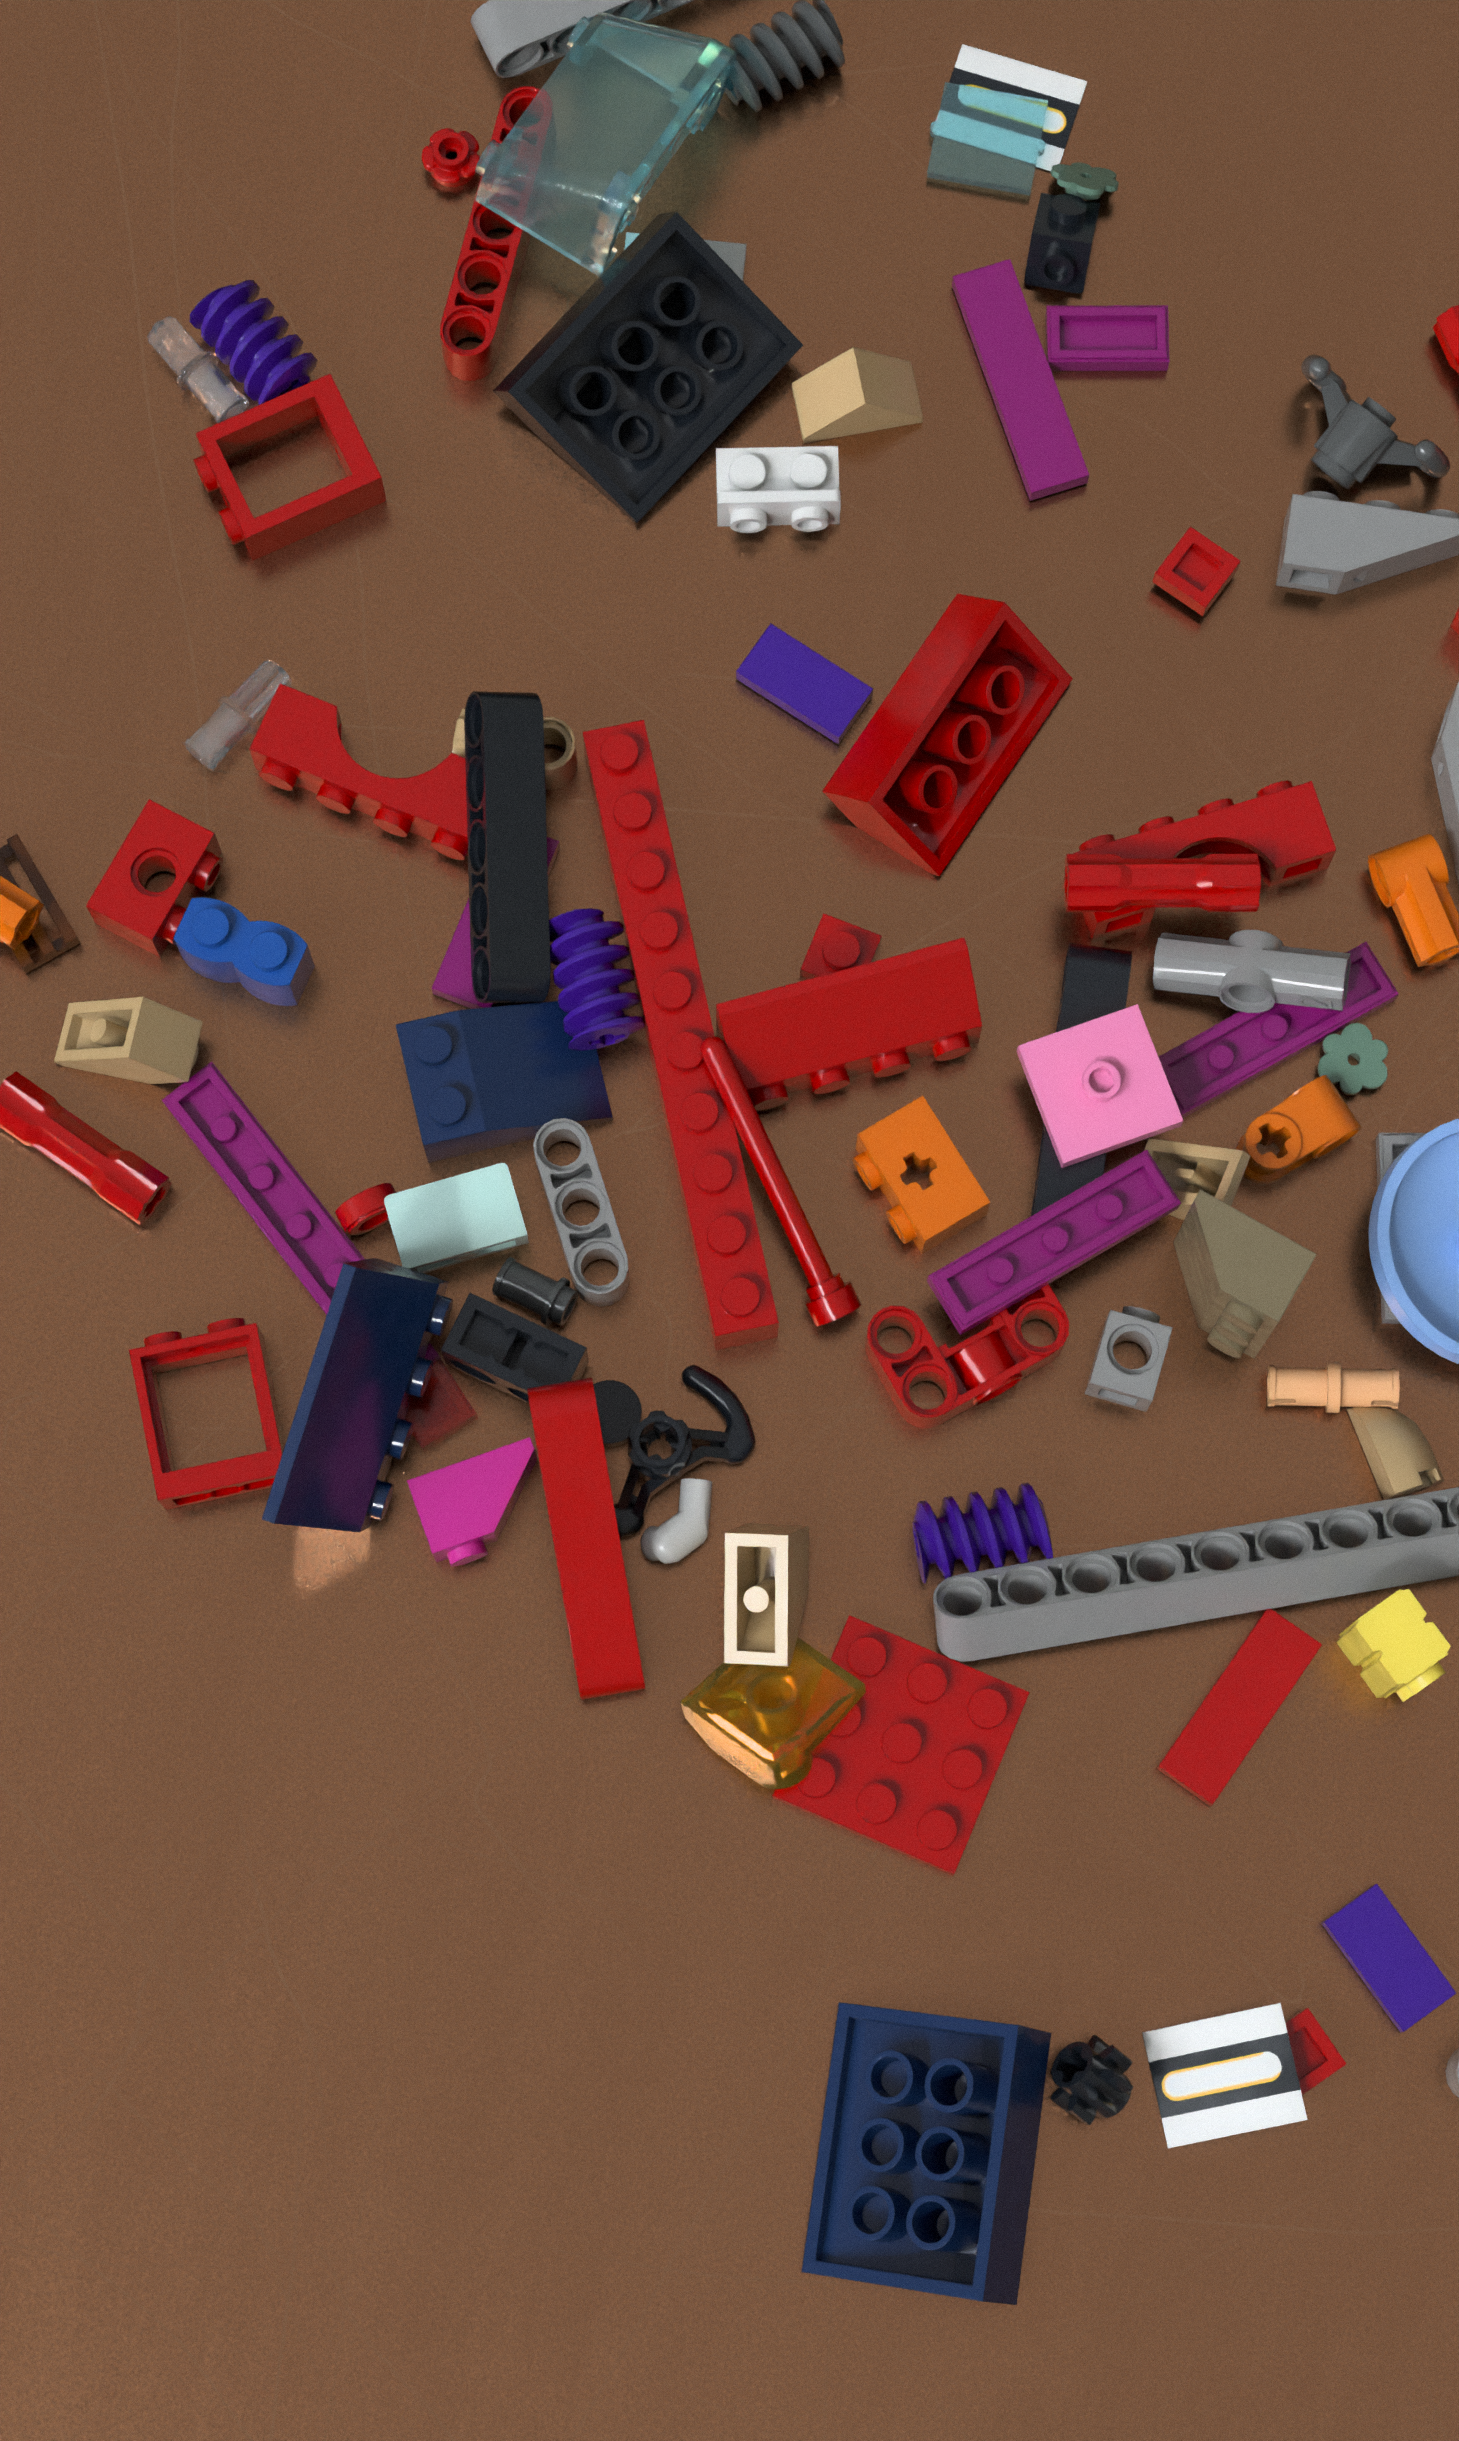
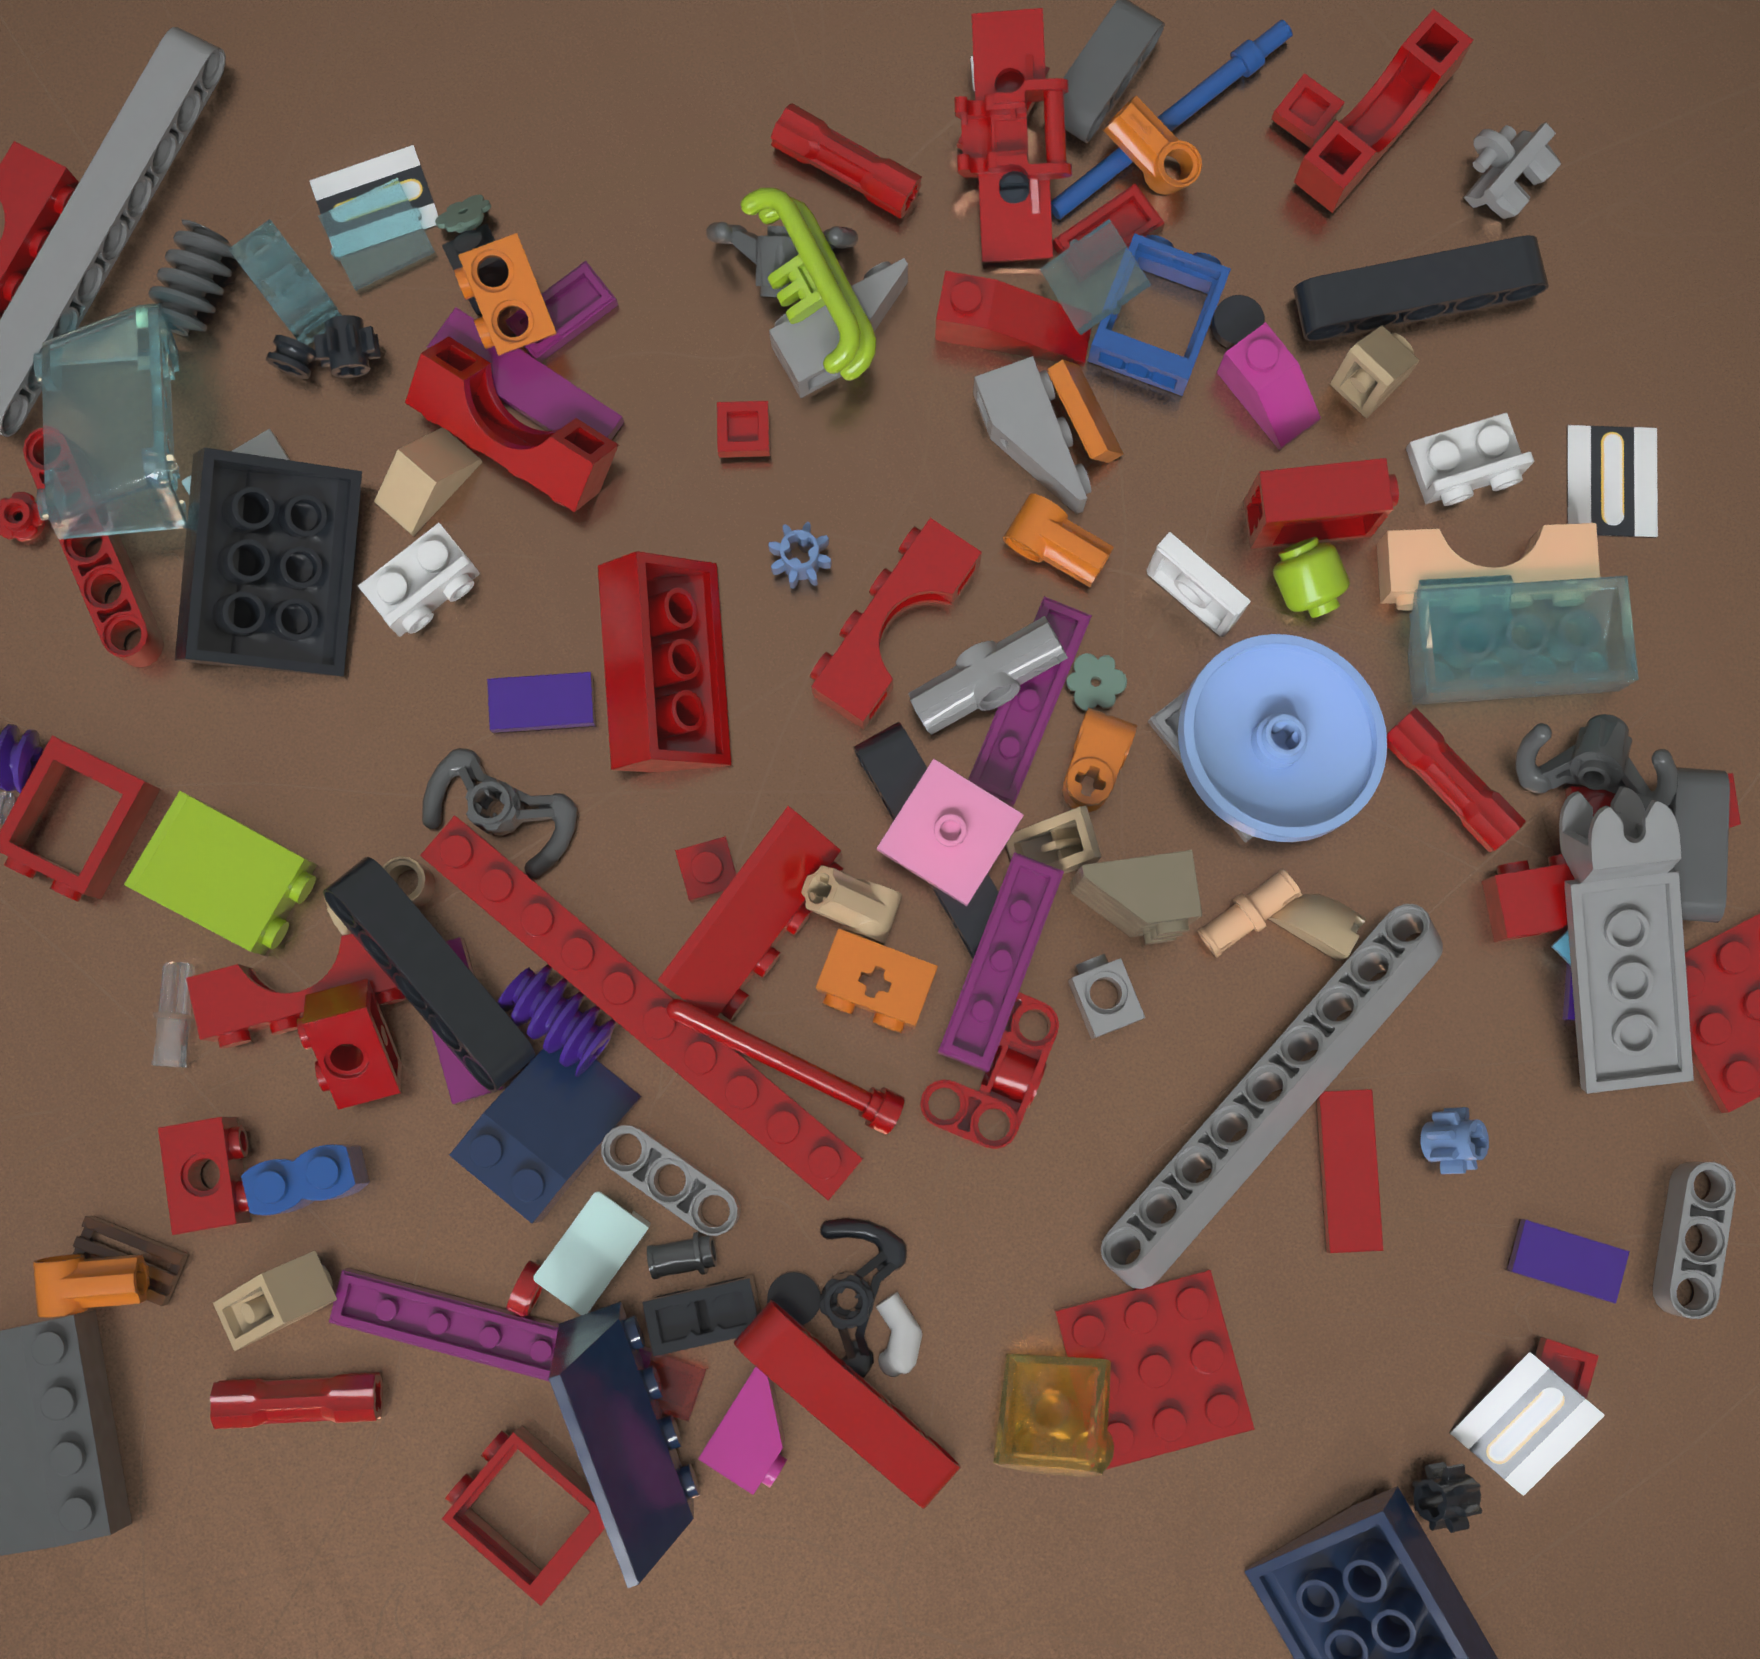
camera: 35 degrees left, 5 degrees up
tan slope [724,1523,809,1666] -> none
dark purple piece [912,1483,1053,1584] -> none
red axle [1064,854,1261,912] -> none
light yellow brick [1336,1589,1451,1702] -> none
none -> lime slope [124,791,317,956]
none -> clear light blue brick [228,219,342,345]
none -> black bush [265,335,316,379]
none -> red brick [297,978,402,1110]
none -> black gear [313,315,381,378]
none -> red arch [405,336,619,512]
none -> dark grey piece [422,748,577,878]
none -> orange brick [454,233,557,356]
none -> lime piece [740,188,876,381]
none -> medium blue gear [768,522,832,589]
none -> tan piece [801,865,902,945]
none -> medium blue gear [1421,1107,1489,1174]

